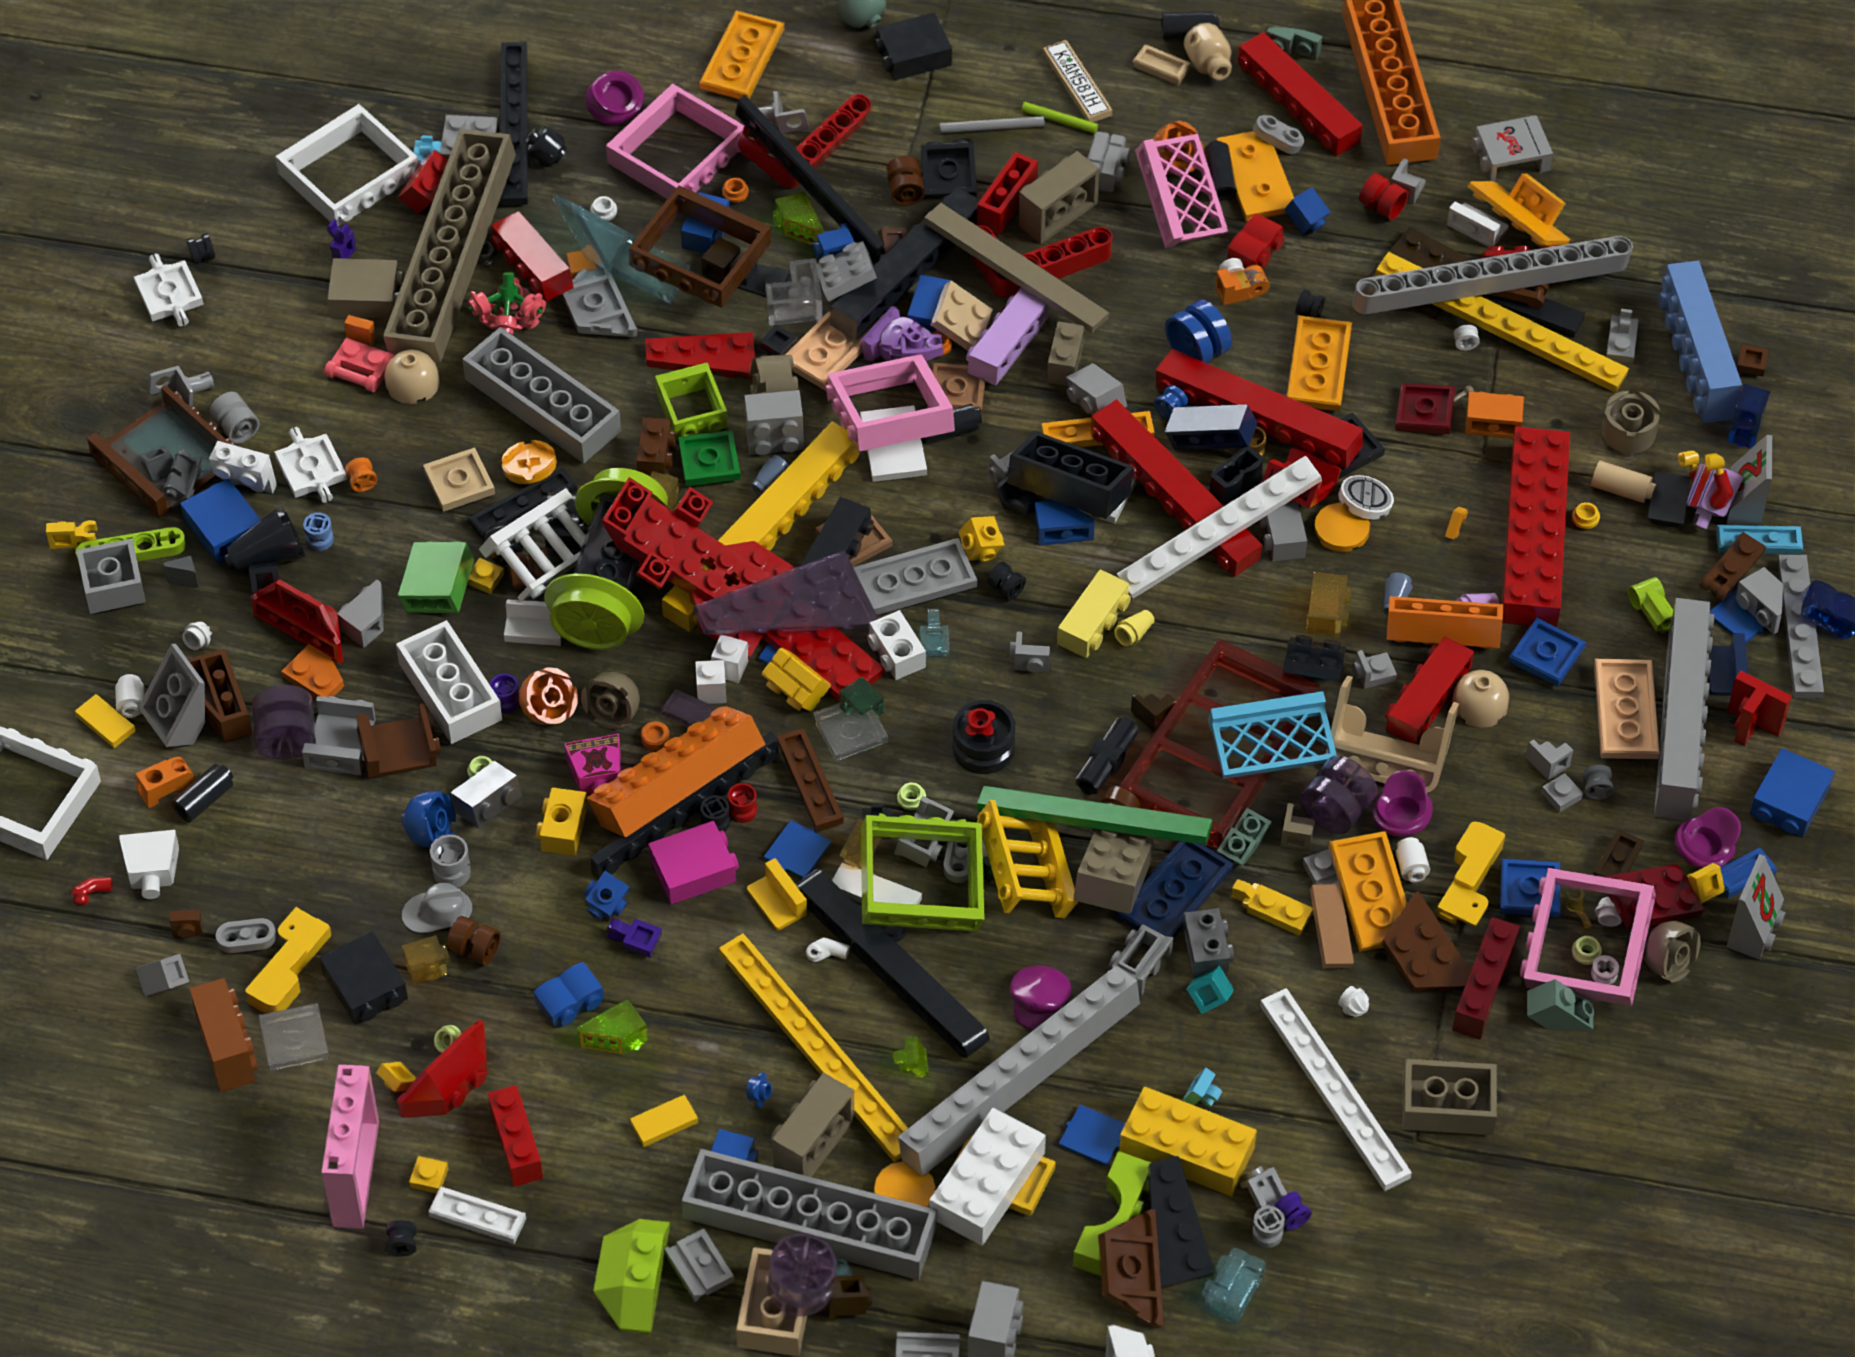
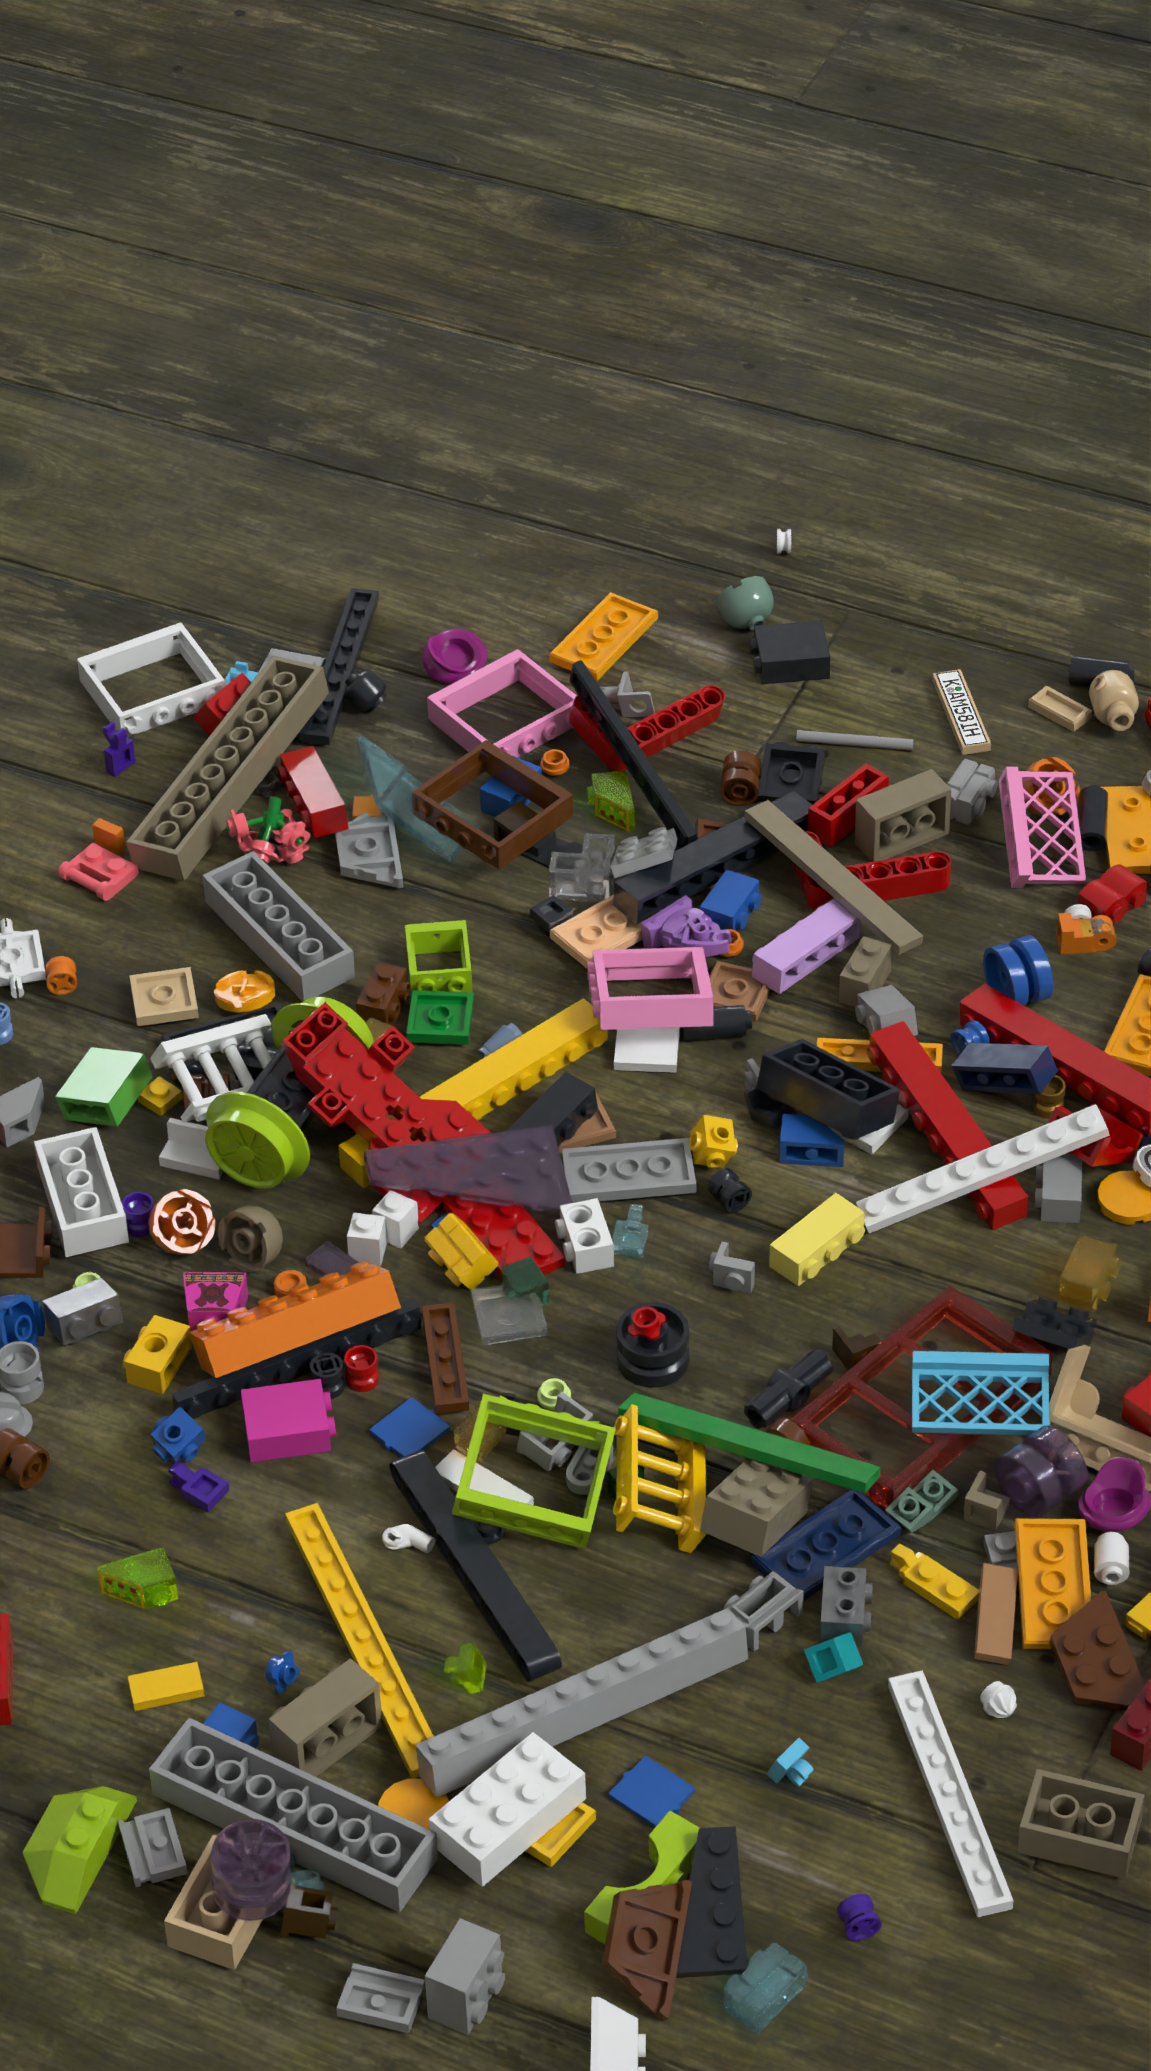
camera: 15 degrees right, 10 degrees down
dark tan brick [327,258,404,319] -> none
tan cylinder [384,349,440,404] -> none
blue brick [533,962,604,1028] -> none
white plate [590,196,617,222] -> none
red wing [645,332,755,380] -> none
light grey brick [745,390,804,455] -> none
yellow panel [747,858,807,931] -> none
dark tan brick [750,355,798,394] -> none
blue brick [812,223,854,259] -> none
tan plate [931,281,993,351] -> none
magenta piece [1010,965,1072,1030] -> none
lime bar [1022,102,1098,134] -> none
light yellow cone [1114,610,1155,647] -> none
yellow brick [1119,1086,1257,1197] -> none
black brick [1210,446,1264,506] -> none
light grey bracket [1239,1166,1287,1210] -> none
light grey wheel [1252,1206,1285,1248] -> none
light grey bracket [1352,650,1397,689] -> none

